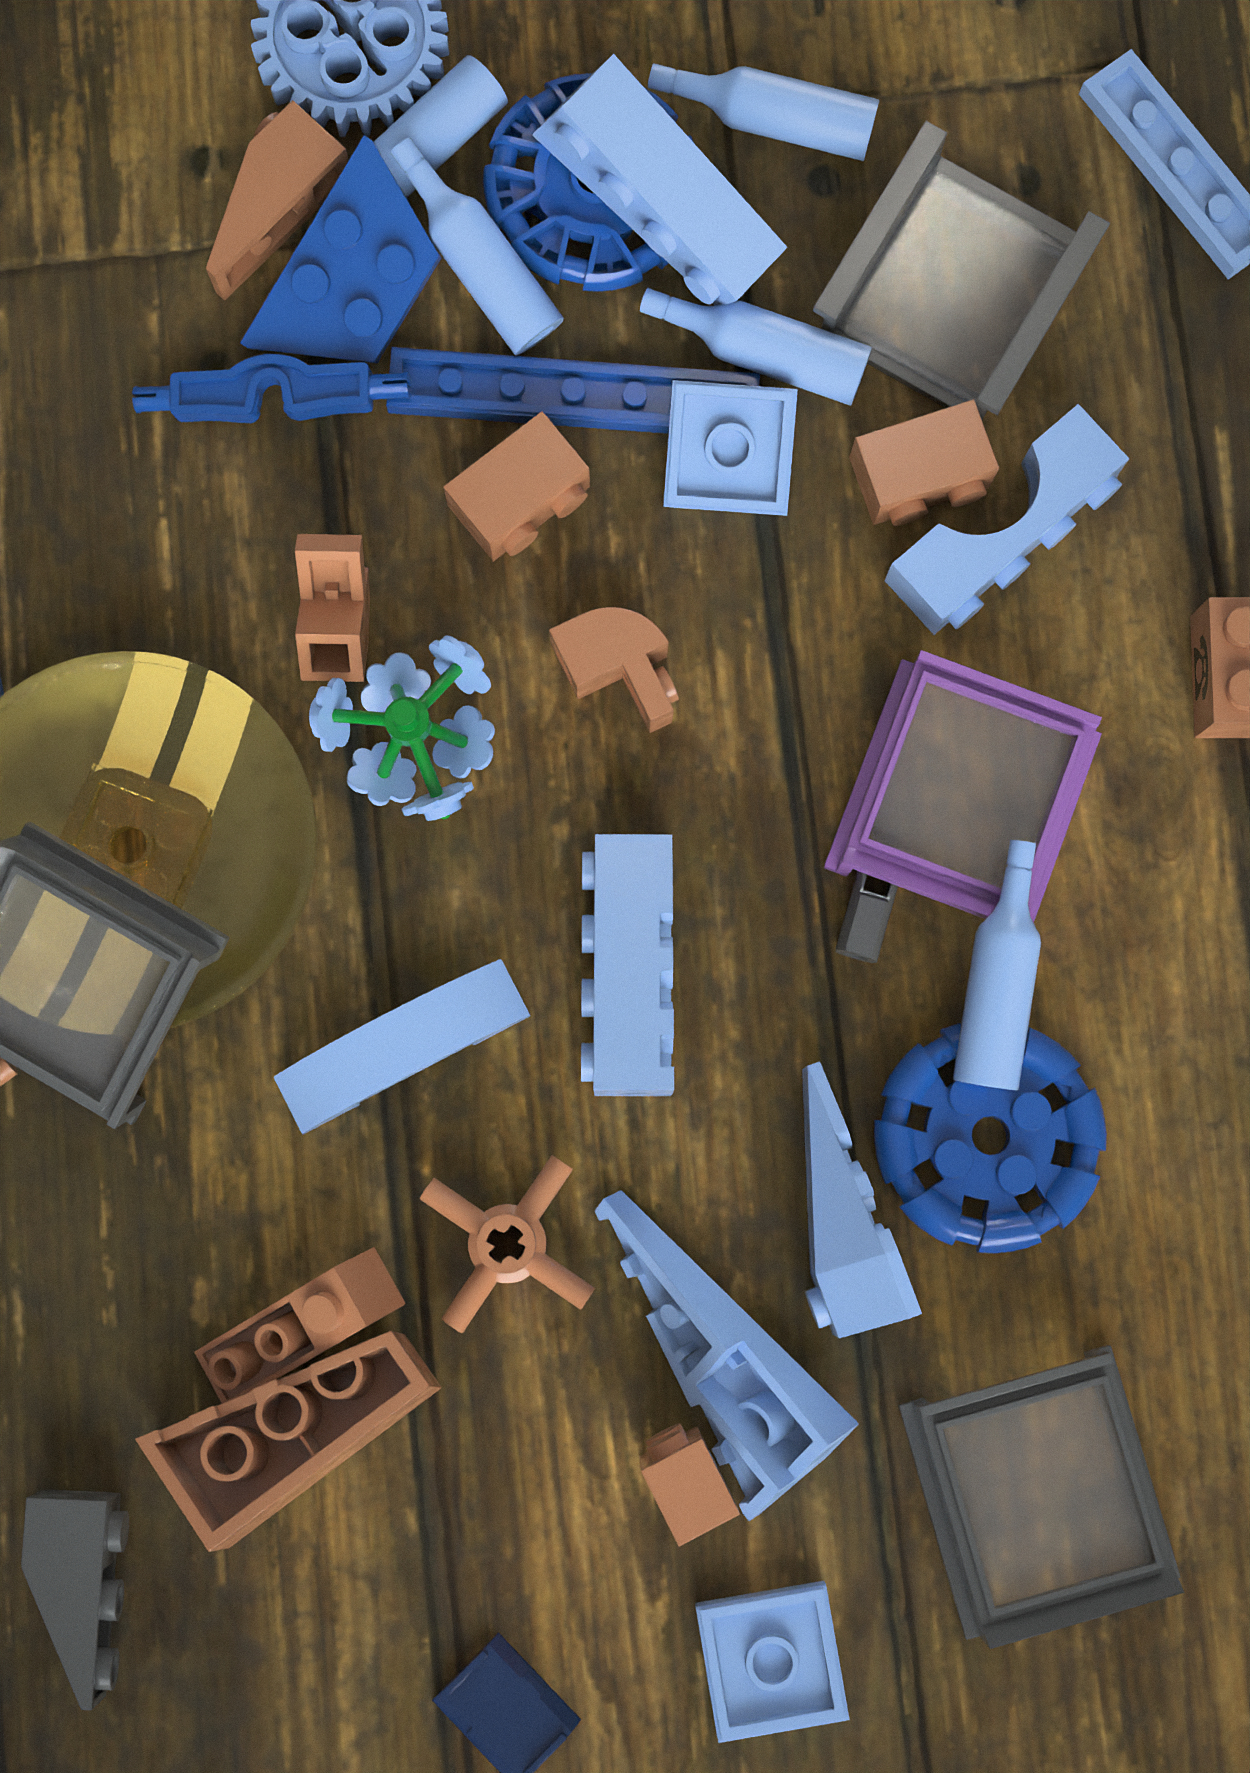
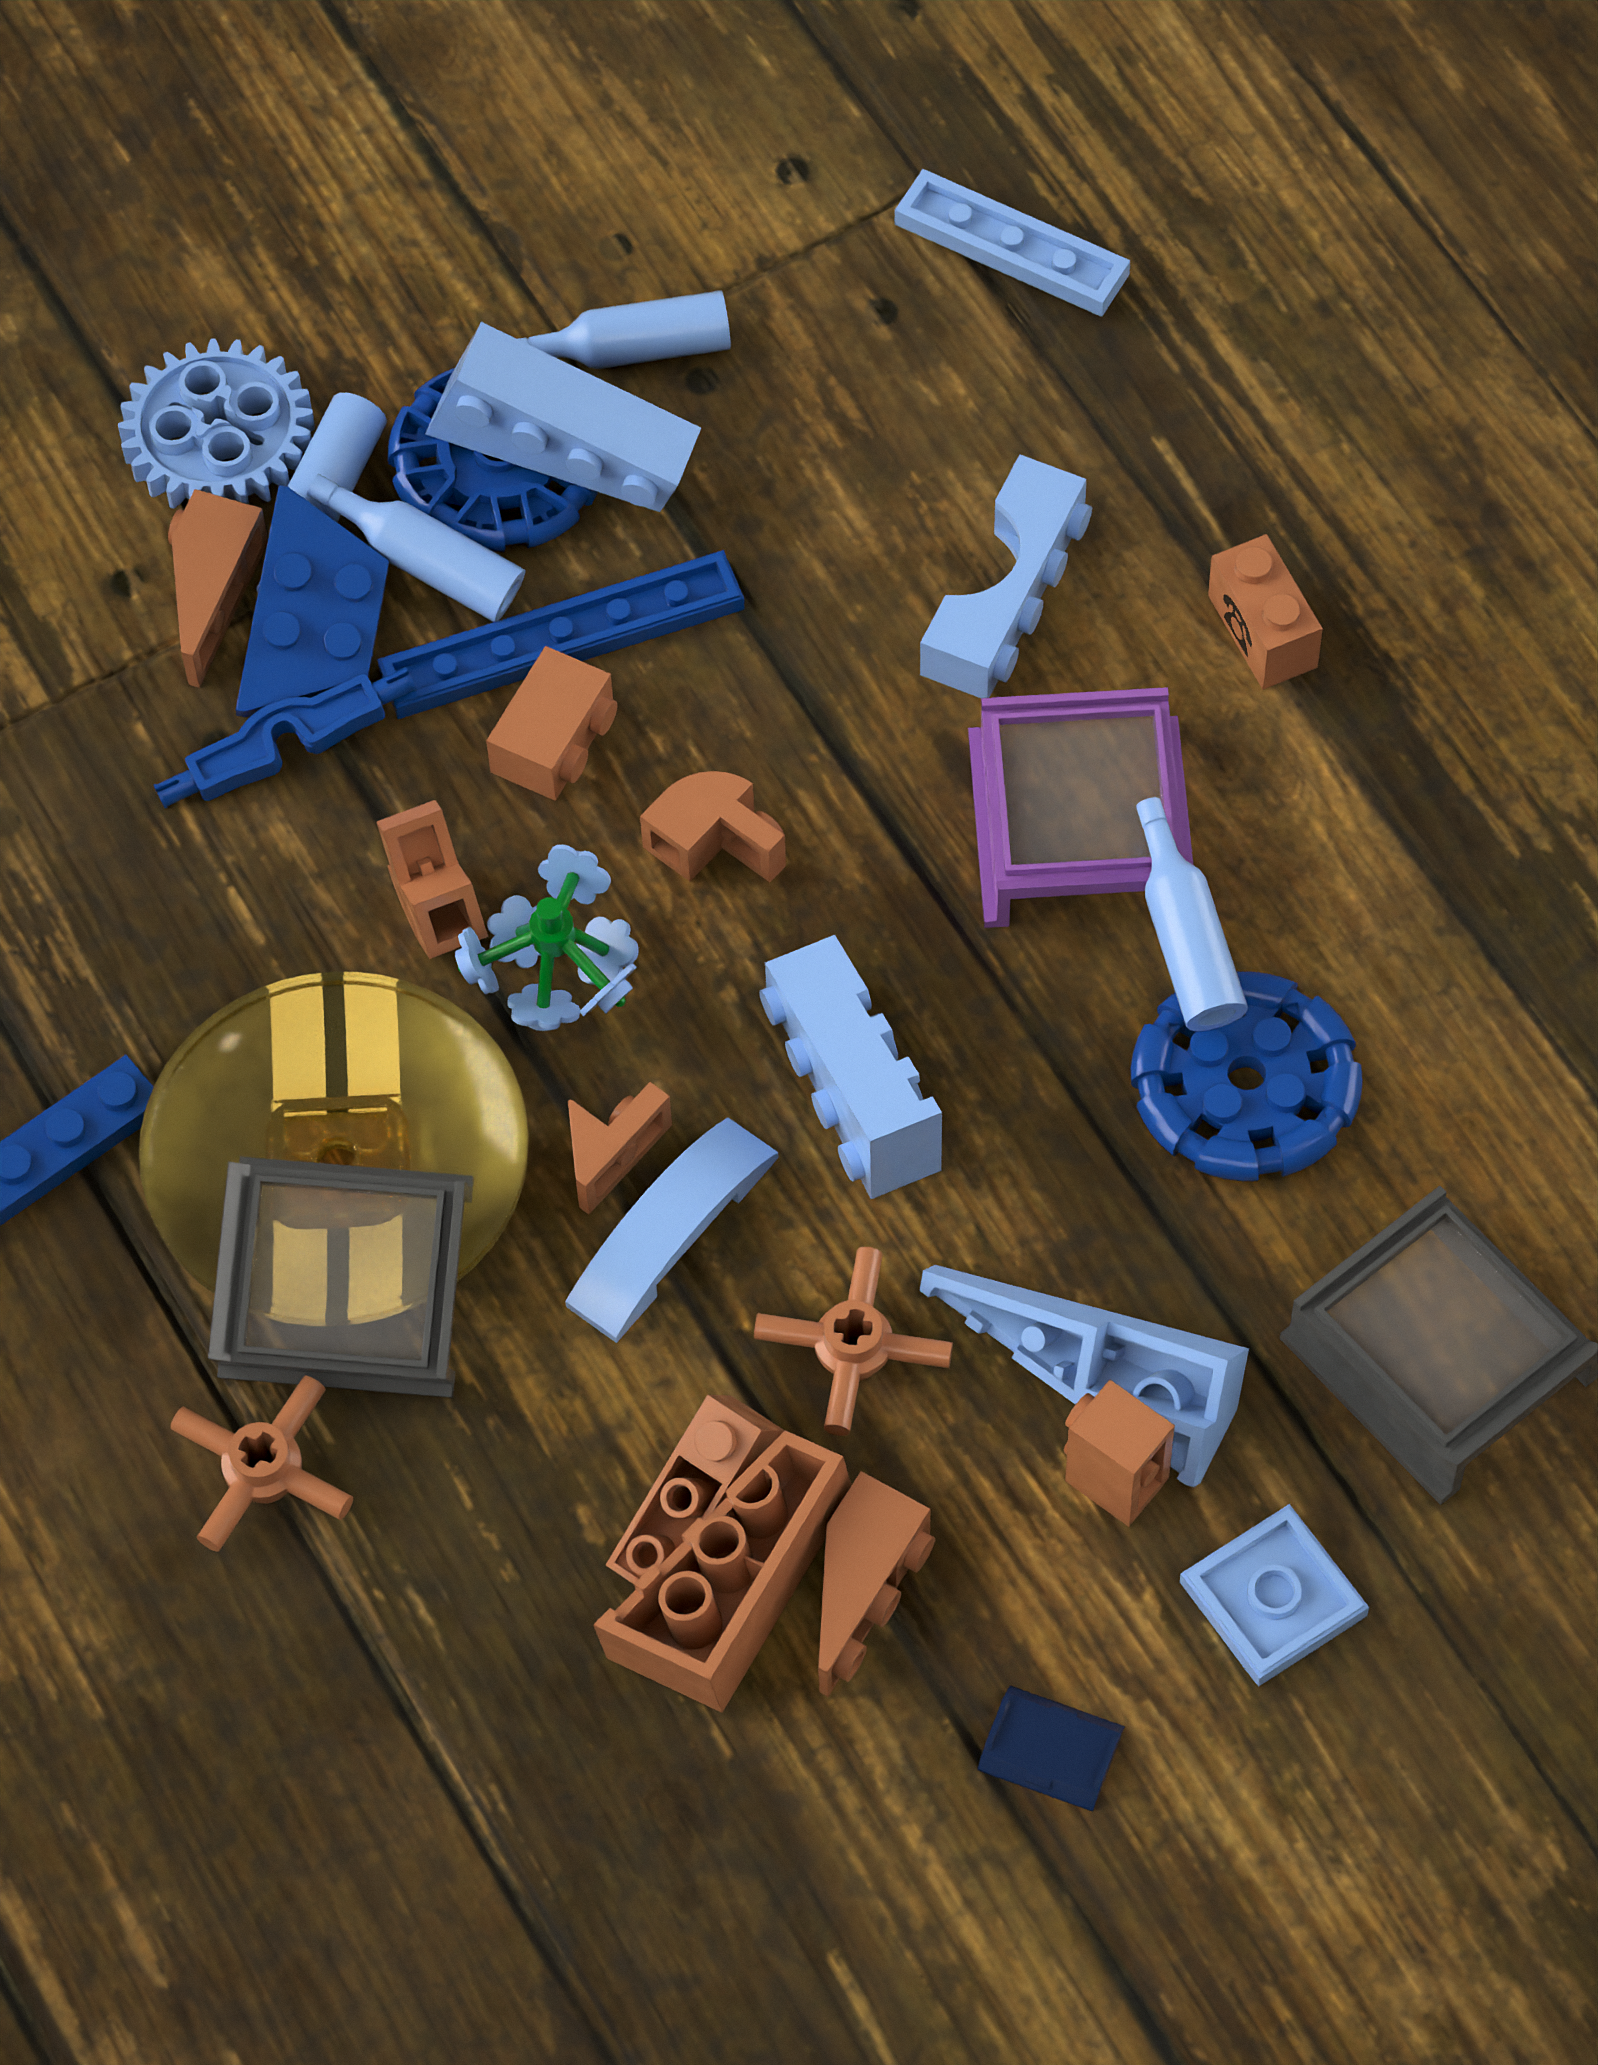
camera: 20 degrees left, 20 degrees down
dark grey slope [21,1489,129,1710] -> none
light blue piece [640,288,872,406] -> none
light blue tile [663,380,798,516] -> none
light blue wedge [802,1061,922,1338] -> none
clear piece [813,121,1110,420] -> none
dark grey bar [835,871,898,963] -> none
nougat brick [849,399,999,526] -> none
none -> nougat slope [568,1082,672,1214]
none -> nougat slope [818,1471,935,1697]

